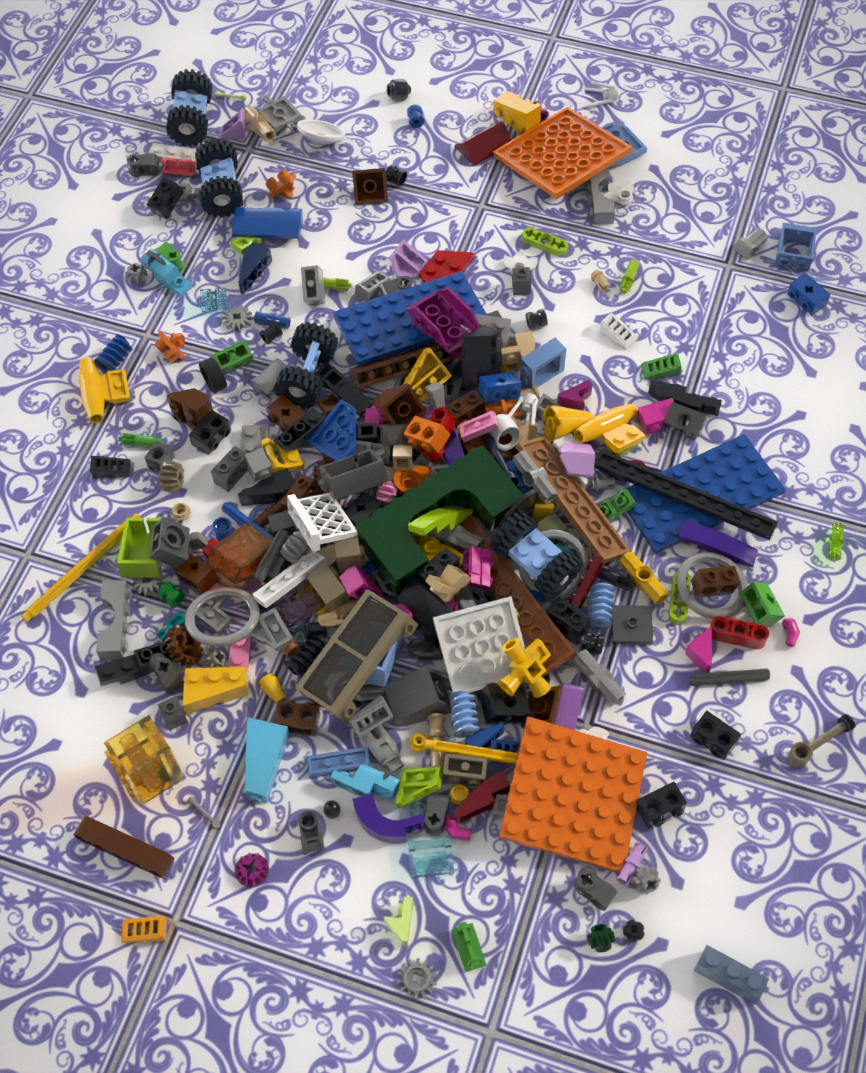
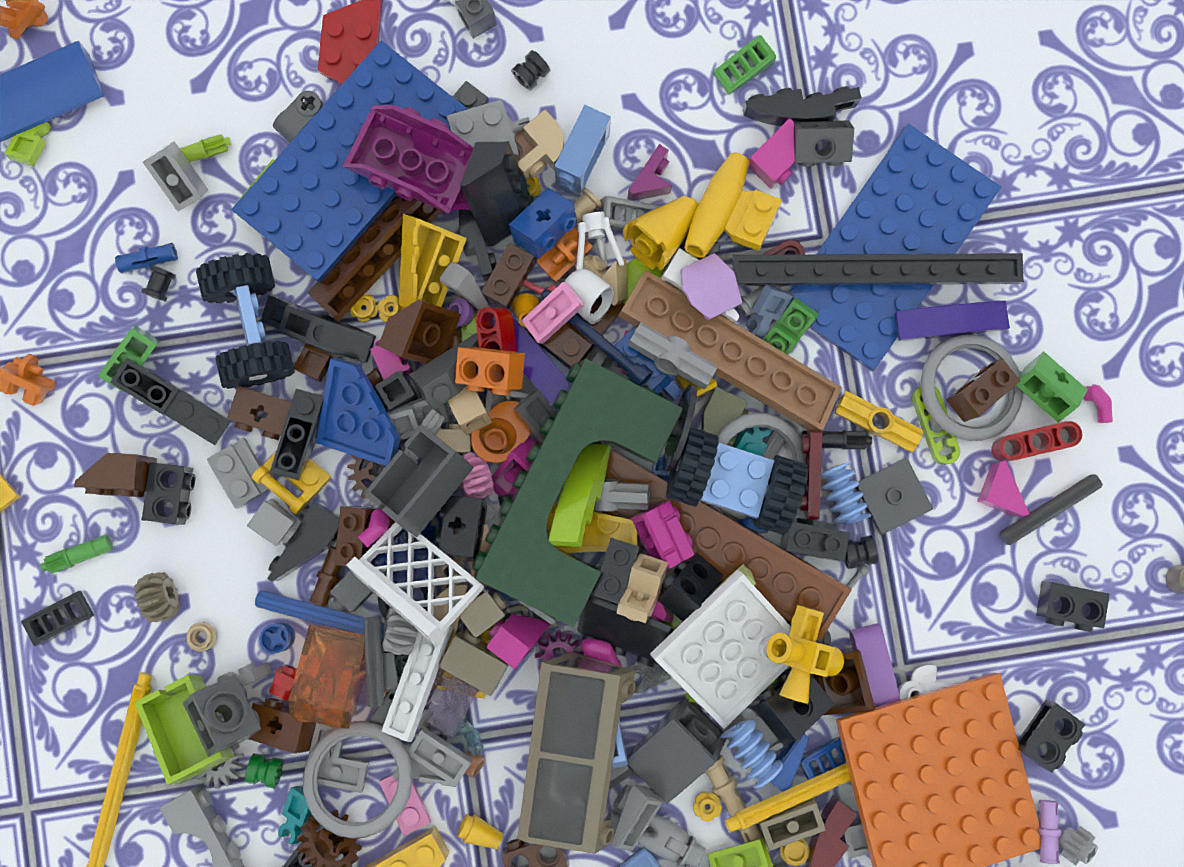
camera: 30 degrees left, 25 degrees up
dark grey brick [144,440,175,472] -> none
black tyre [199,357,227,393] -> none
clear light blue wheel [200,288,227,312] -> none
light grey gear [201,646,225,668] -> none
dark grey brick [211,445,248,492] -> none
light grey gear [221,305,253,331] -> none
dark blue slope [238,241,272,295] -> none
light grey hinge [253,358,289,398] -> none
black piece [284,634,326,677] -> none
black bush [305,621,327,639] -> none
tan piece [318,599,359,629] -> none
light grey slope [355,271,391,301] -> none
lavender slope [390,239,428,279] -> none
light grey piece [572,649,626,706] -> none
white slope [600,313,638,349] -> none
clear neon green pin [828,522,845,561] -> none
none -> black slope [110,358,231,445]
none -> yellow plate [350,294,378,322]
none -> dark pink arm [358,508,390,548]
none -> sand blue plate [746,284,792,337]

